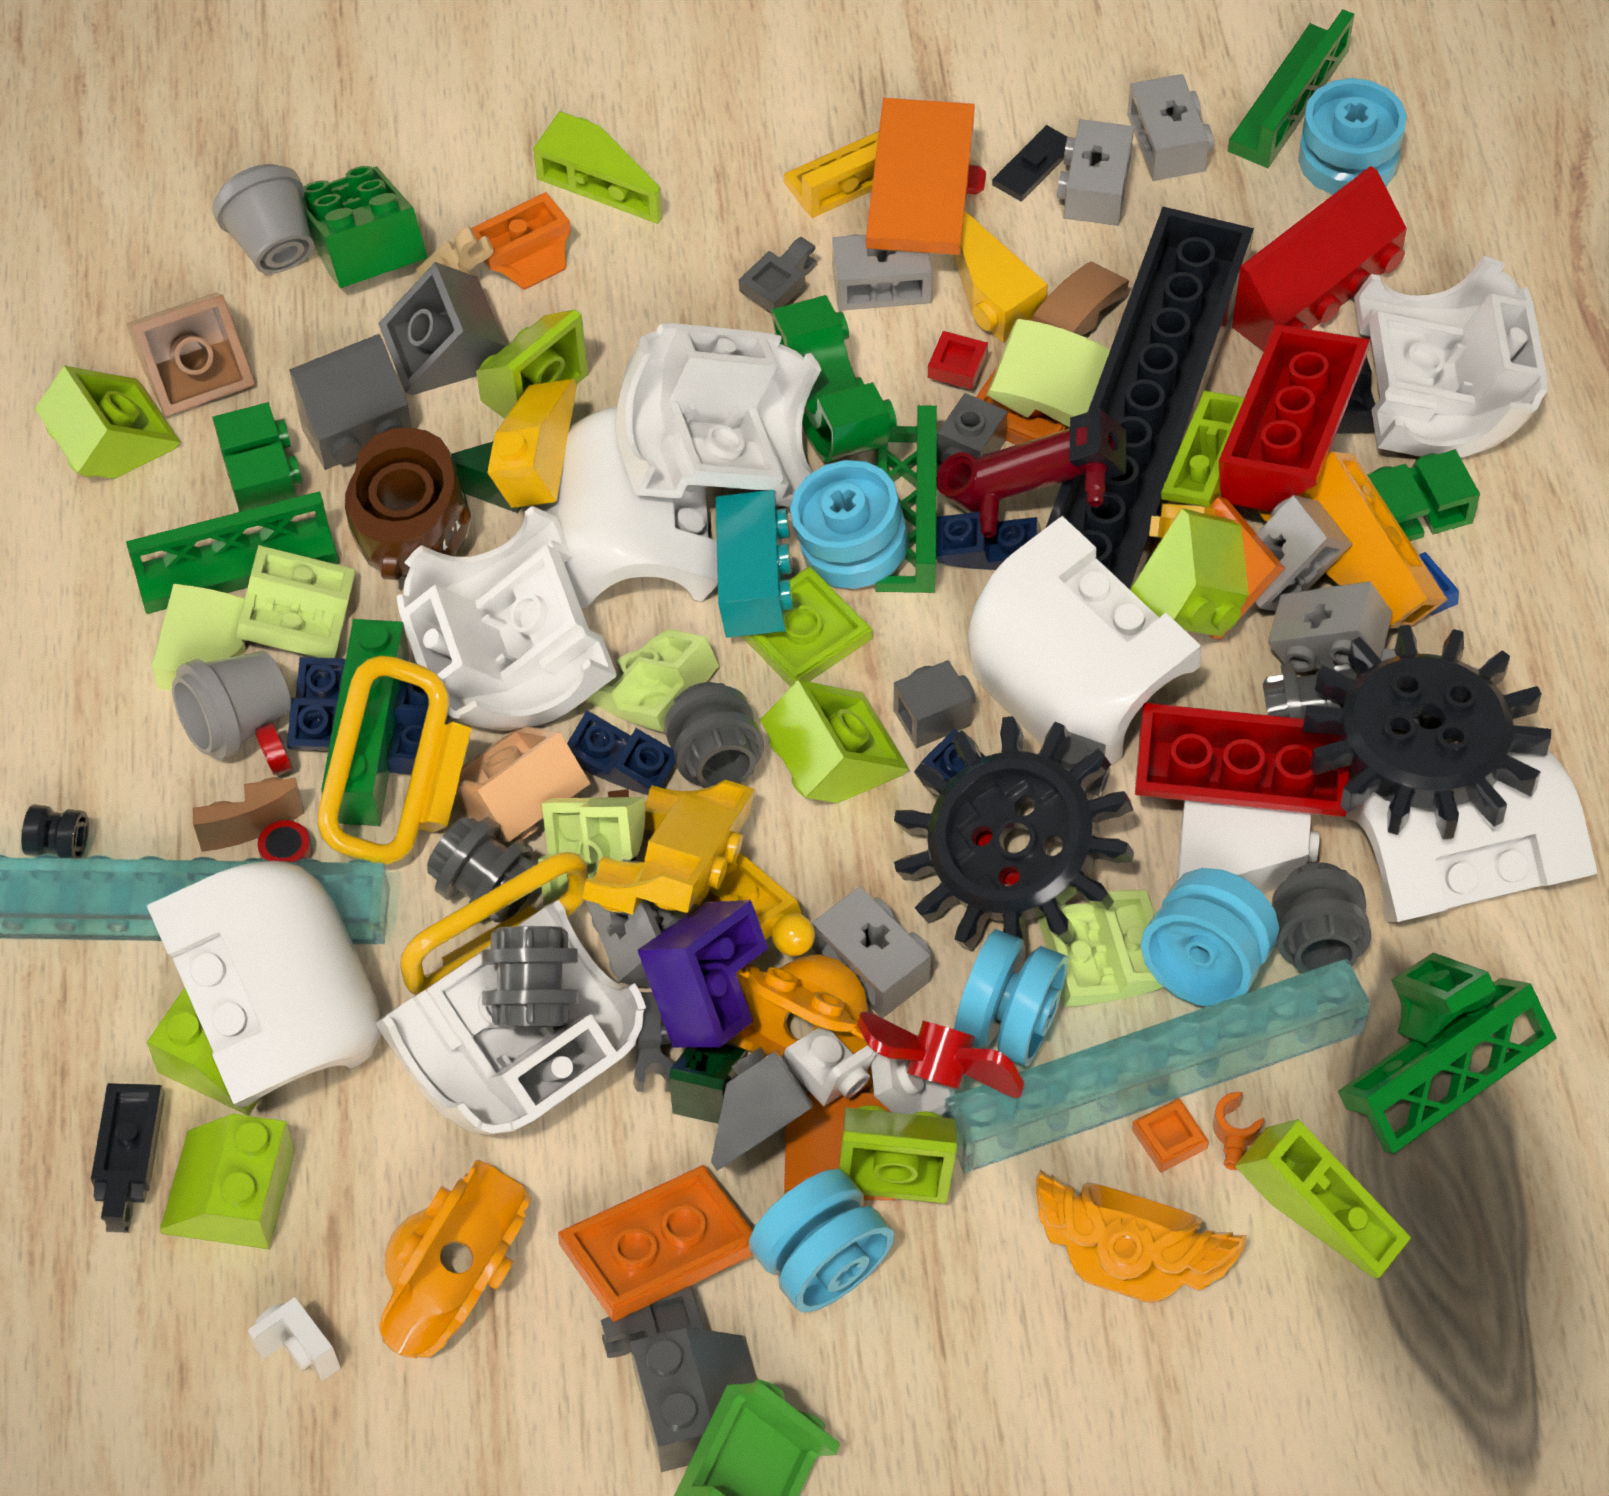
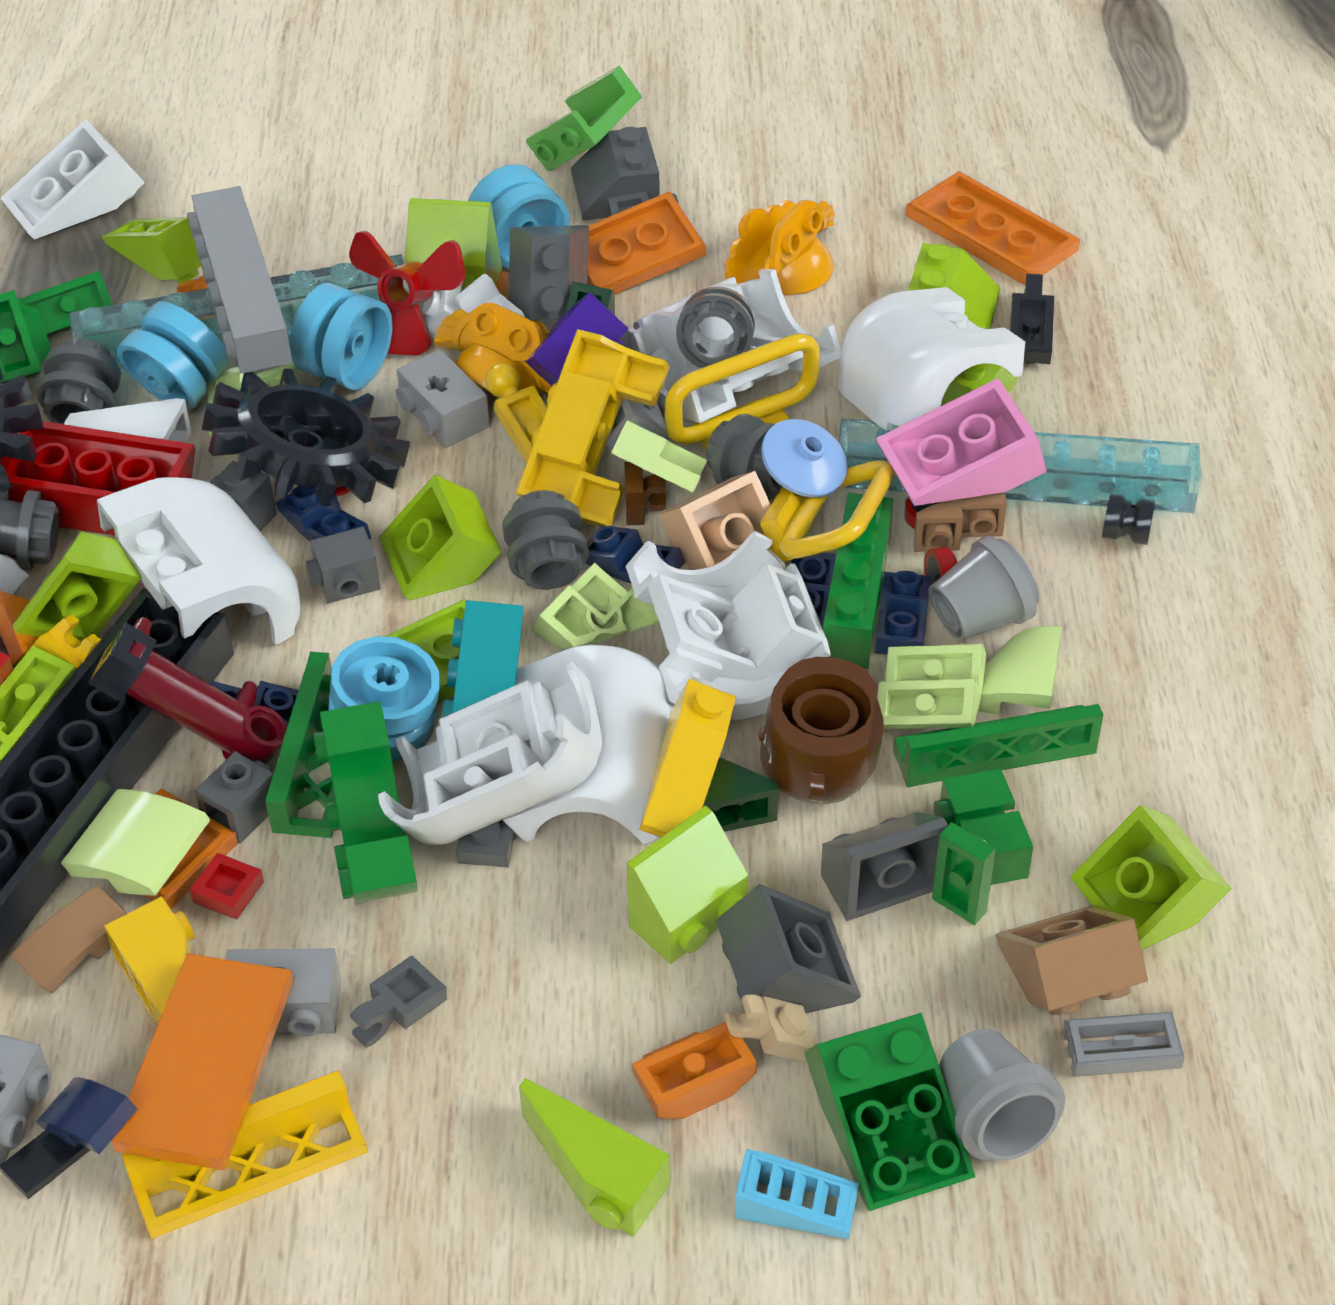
camera: 175 degrees left, 10 degrees down
white bracket [248,1297,341,1382] -> none
light orange piece [1036,1169,1247,1303] -> none
none -> white slope [0,119,145,240]
none -> dark blue slope [36,1077,137,1155]
none -> light grey brick [187,186,292,374]
none -> medium azure slope [735,1149,859,1239]
none -> light blue dish [761,419,847,498]
none -> bright pink slope [876,378,1047,506]
none -> orange tile [905,171,1080,285]
none -> green plate [932,822,996,925]
none -> light grey tile [1063,1012,1185,1077]

